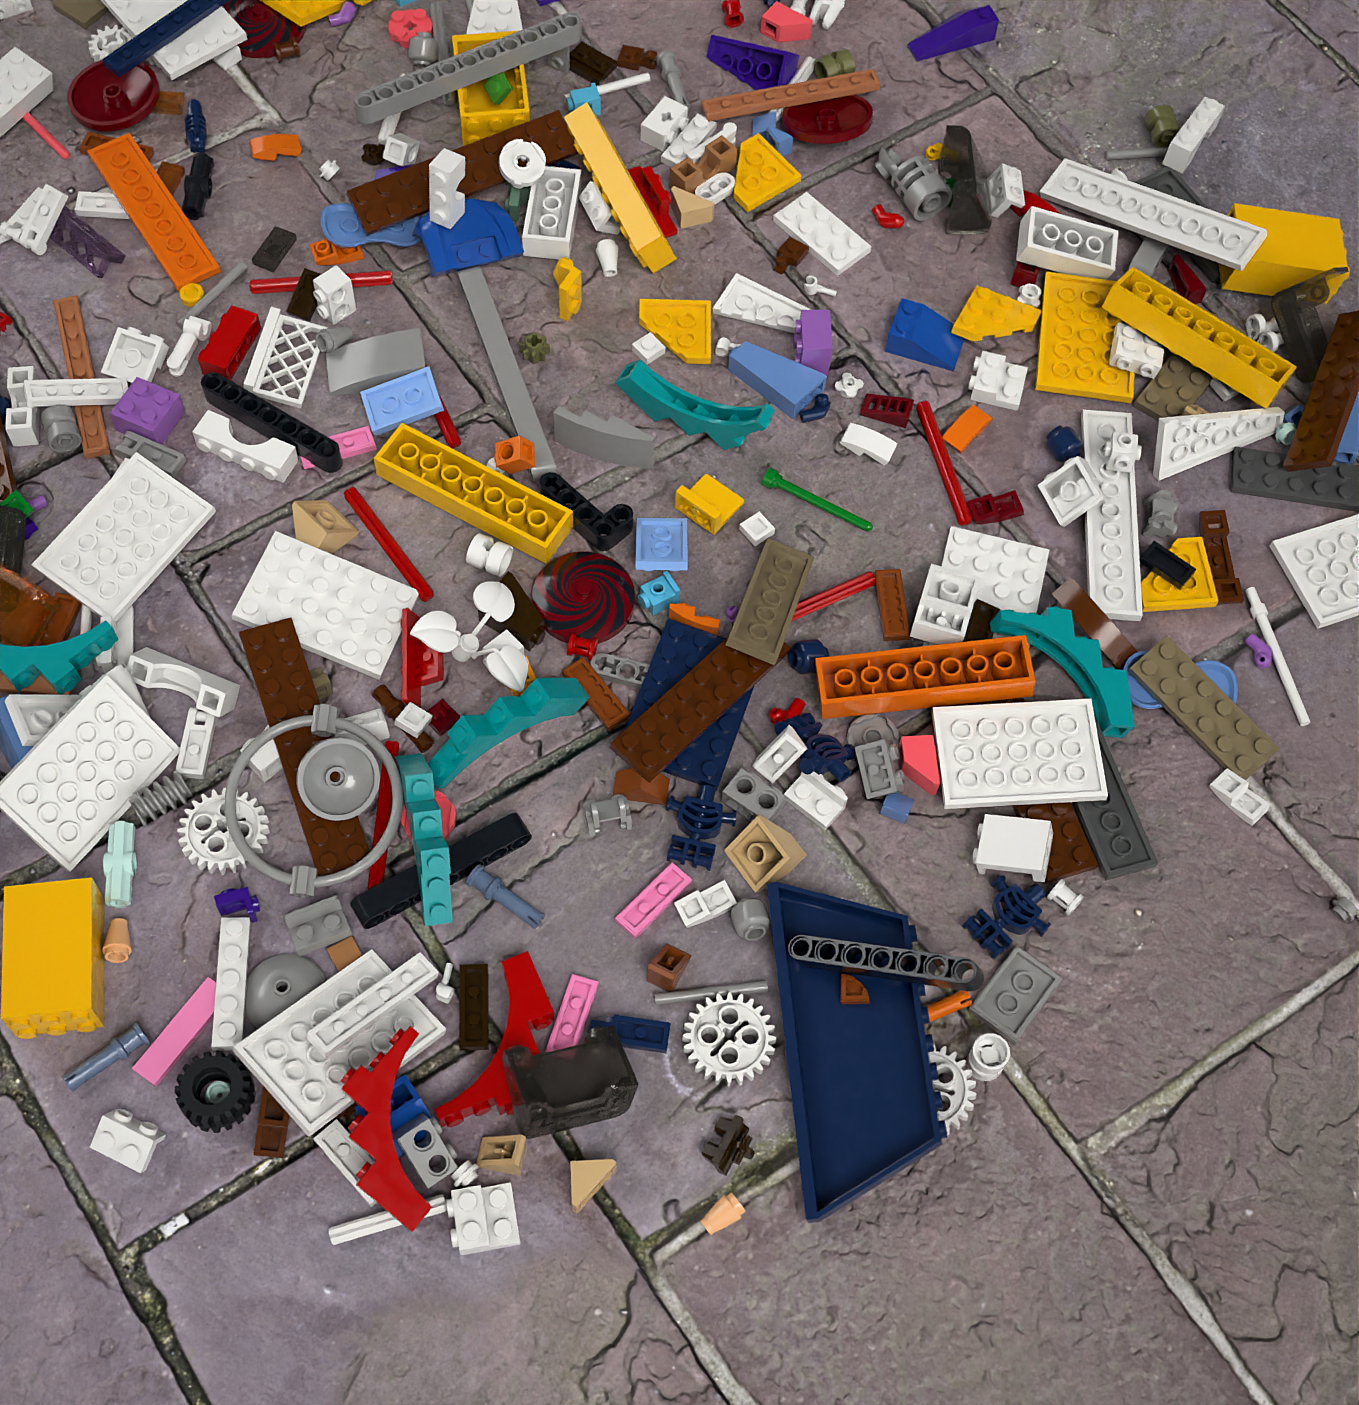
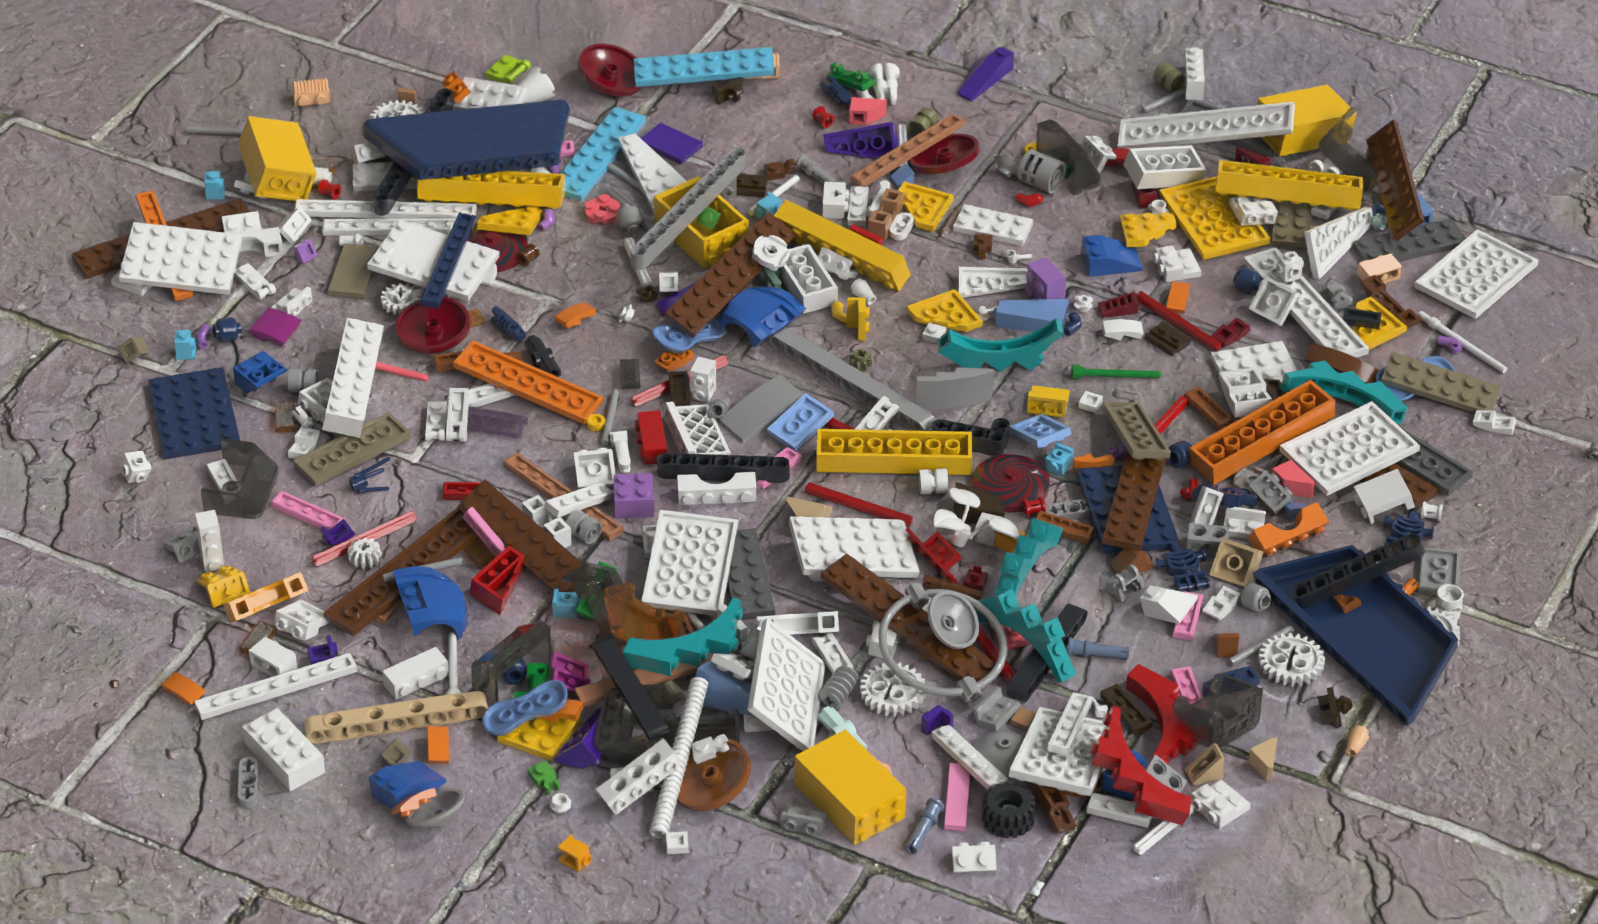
camera: 25 degrees left, 20 degrees down
light grey plate [113,431,187,478] -> none
white tile [394,702,432,738] -> none
white arch [429,148,465,229] -> none
white plate [451,1160,479,1188] -> none
orange brick [494,435,535,474] -> none
tan slope [670,186,715,229] -> none
medium blue slope [766,126,793,156] -> none
light grey beam [1128,236,1170,278] -> none
none -> dark grey plate [727,528,775,620]
none -> white plate [854,396,900,430]
none -> white slope [1140,585,1198,624]
none -> dark brown plate [1144,322,1191,357]
none -> orange arch [1247,502,1329,557]
none -> light nougat brick [1357,254,1401,284]

